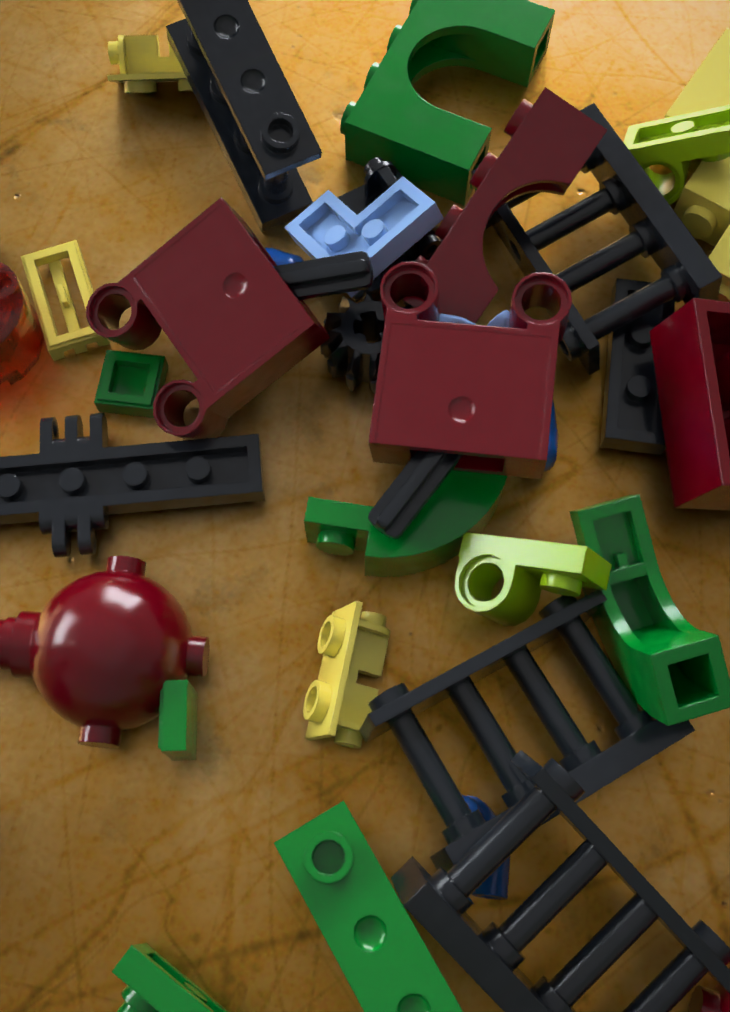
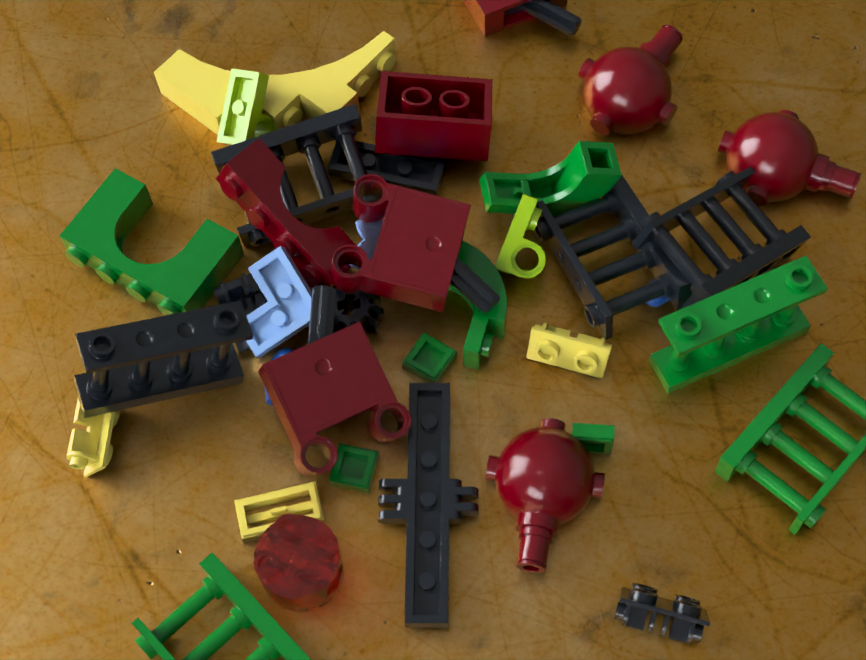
camera: 80 degrees left, 5 degrees down
none -> green tile [402,332,457,383]

